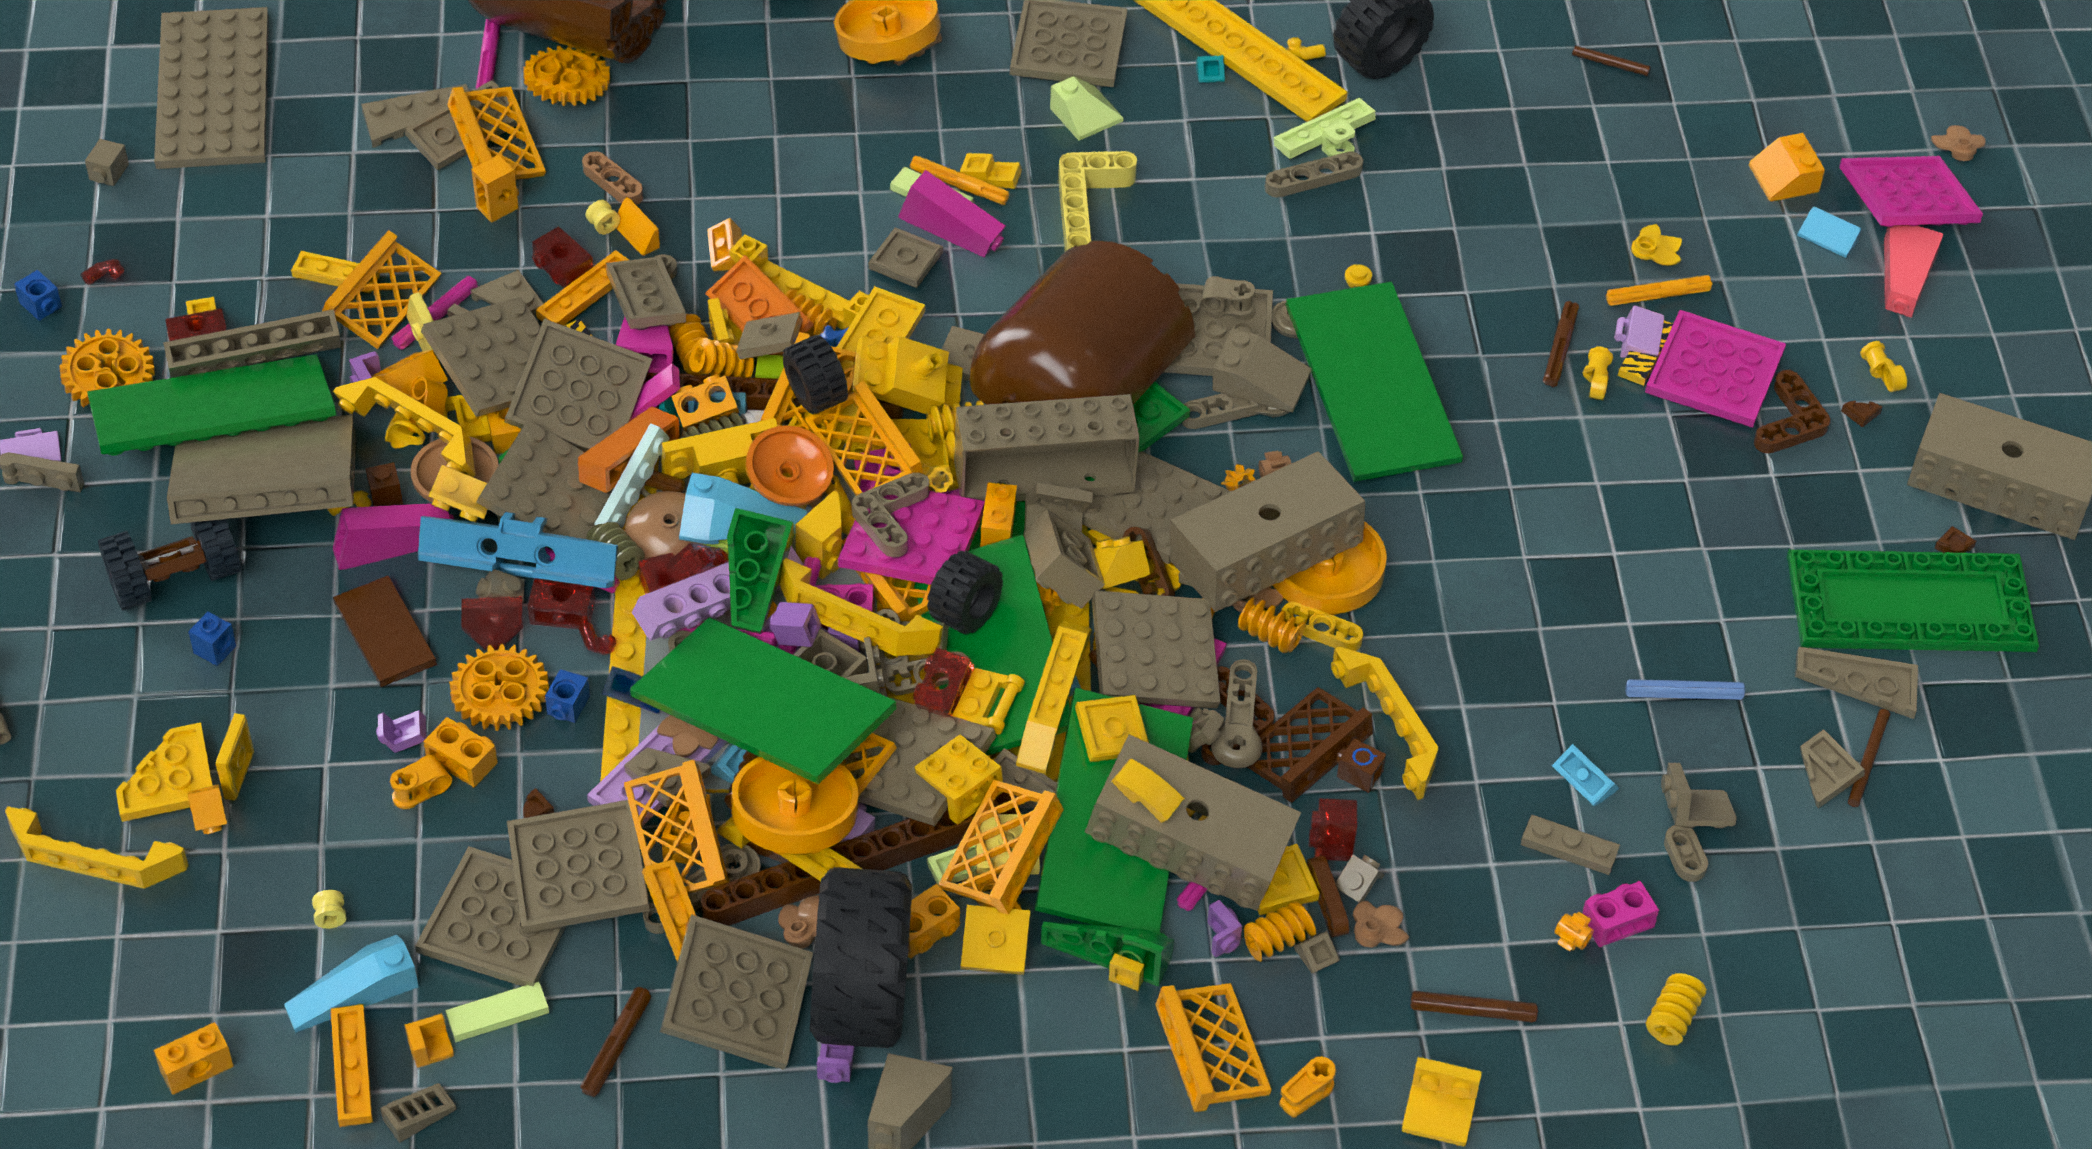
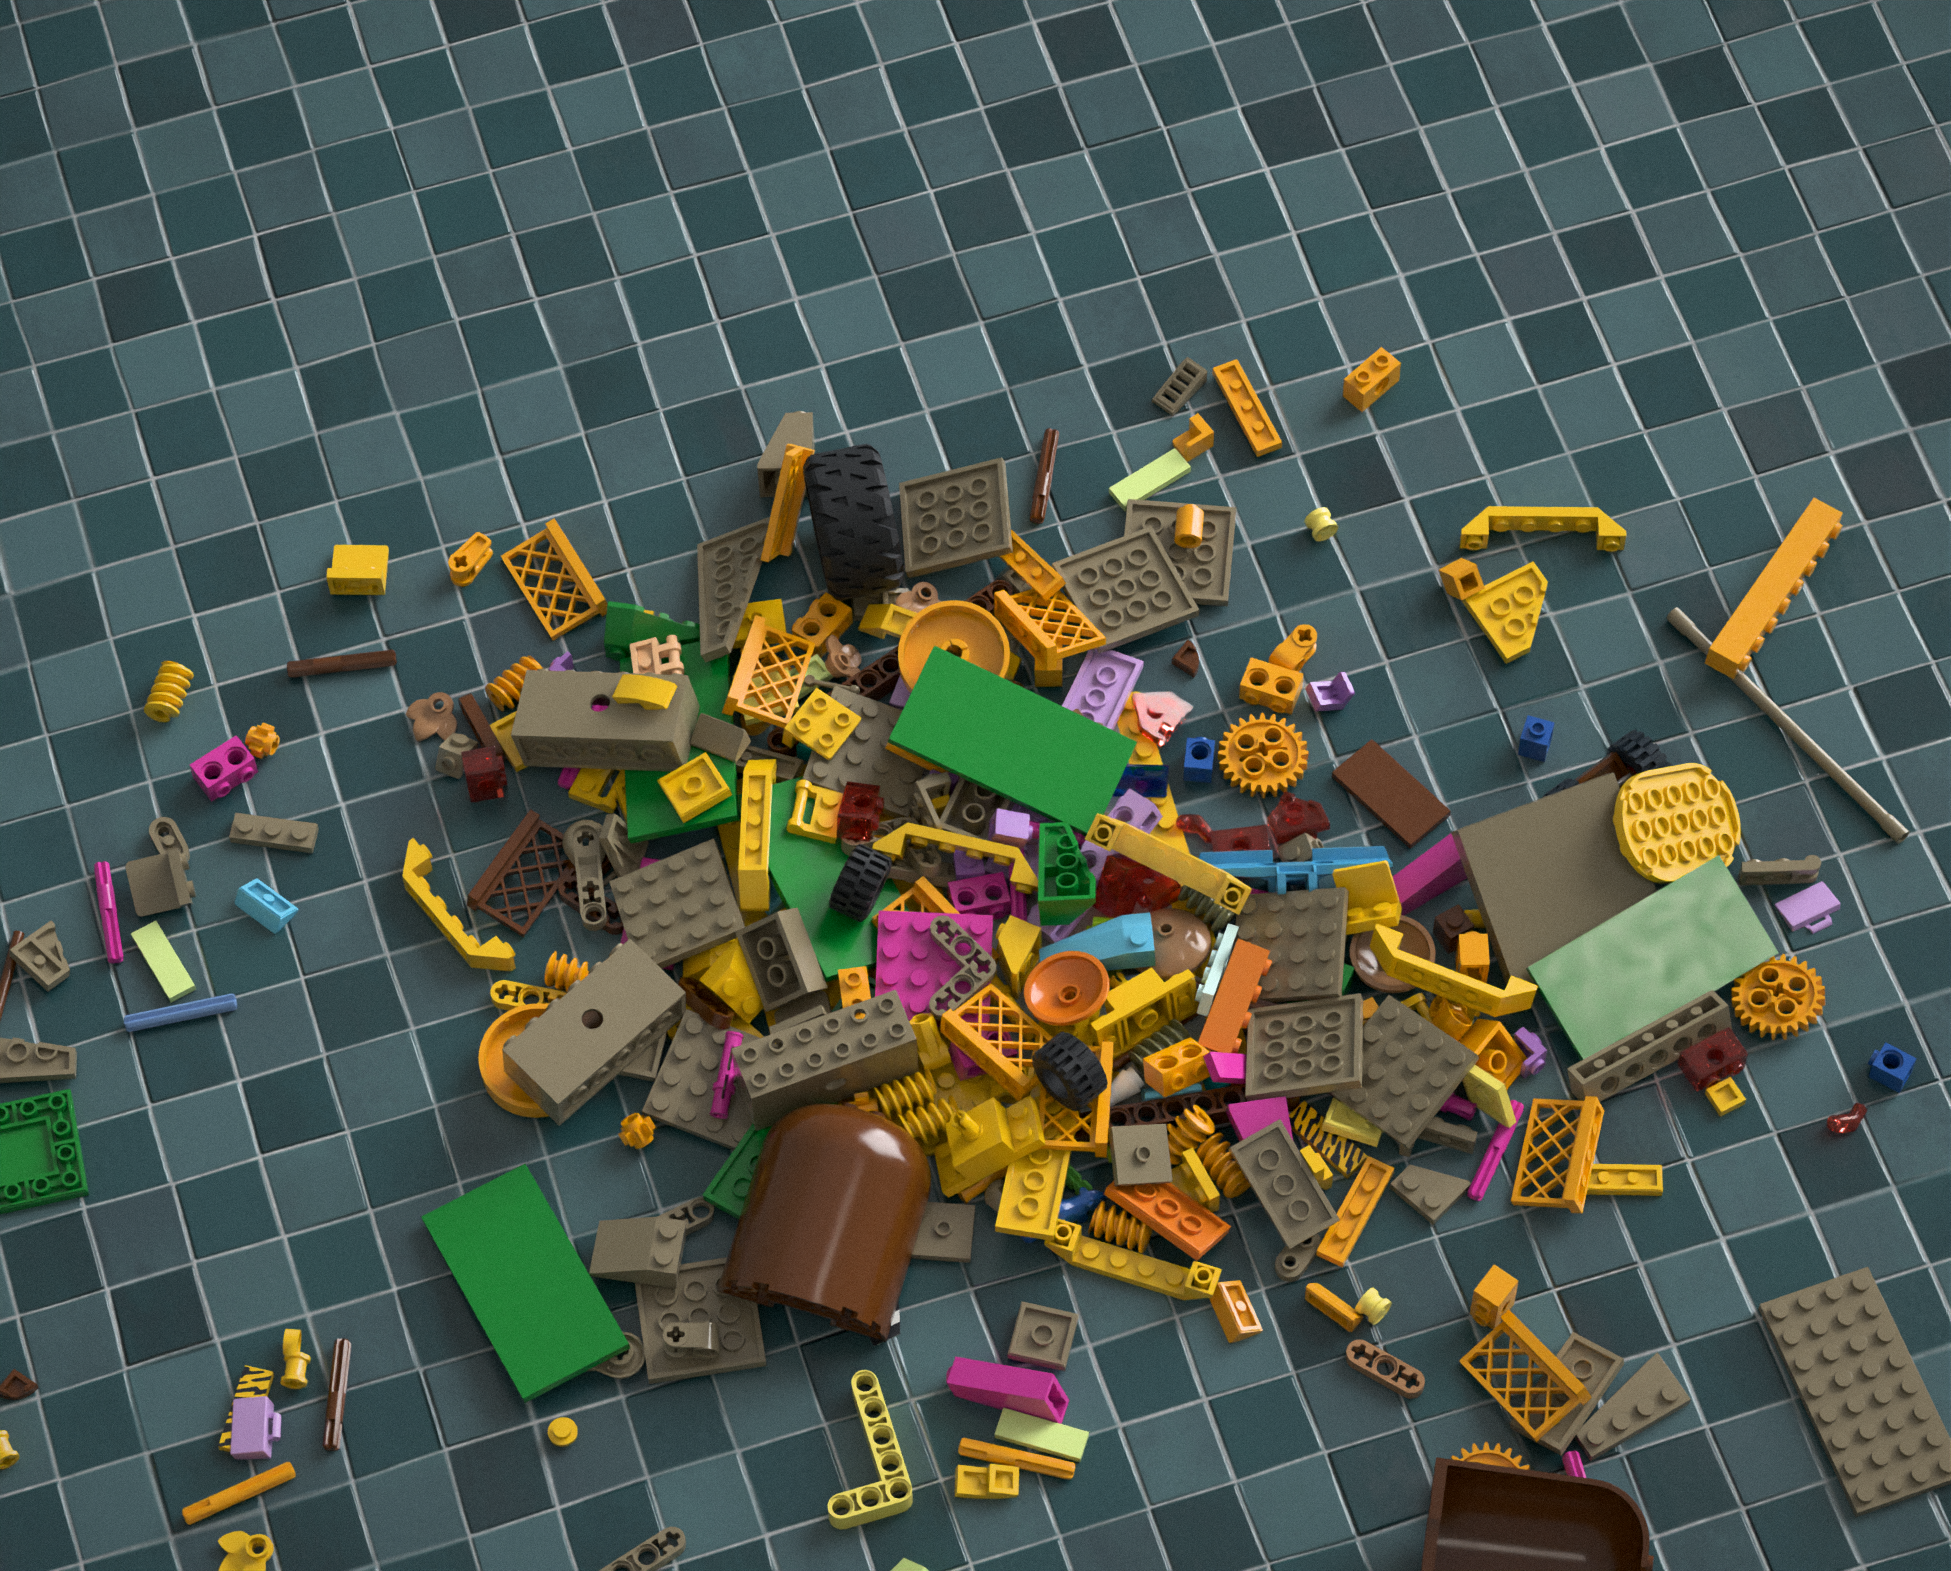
camera: 170 degrees right, 10 degrees up
dark tan brick [85,139,129,186] -> none
yellow plate [215,713,254,801] -> none
medium azure wedge [284,935,418,1033] -> none
clear red brick [532,226,593,288] -> none
dark tan wing [624,747,711,808] -> none
medium nougat gear [1259,450,1292,477] -> none
dark tan slope [1294,931,1340,973] -> none
reddish brown brick [1336,738,1386,793] -> none
dark pink plate [1645,310,1786,428] -> none
reddish brown beam [1754,370,1830,454] -> none
none -> dark pink axle [94,861,123,964]
none -> yellowish green tile [131,921,196,1003]
none -> light nougat plate [630,635,684,675]
none -> dark tan slope [690,713,751,763]
none -> dark tan wing [697,517,770,663]
none -> dark pink pin [710,1031,744,1119]
none -> light orange fence [761,443,815,562]
none -> dark tan hinge [804,675,860,694]
none -> medium nougat plate [825,635,862,678]
none -> yellow slope [1085,813,1252,915]
none -> clear red plate [1131,691,1193,747]
none -> light orange brick [1174,504,1204,548]
none -> yellow slope [1300,1145,1333,1190]
none -> light orange brick [1455,931,1490,984]
none -> yellow plate [1613,763,1741,884]

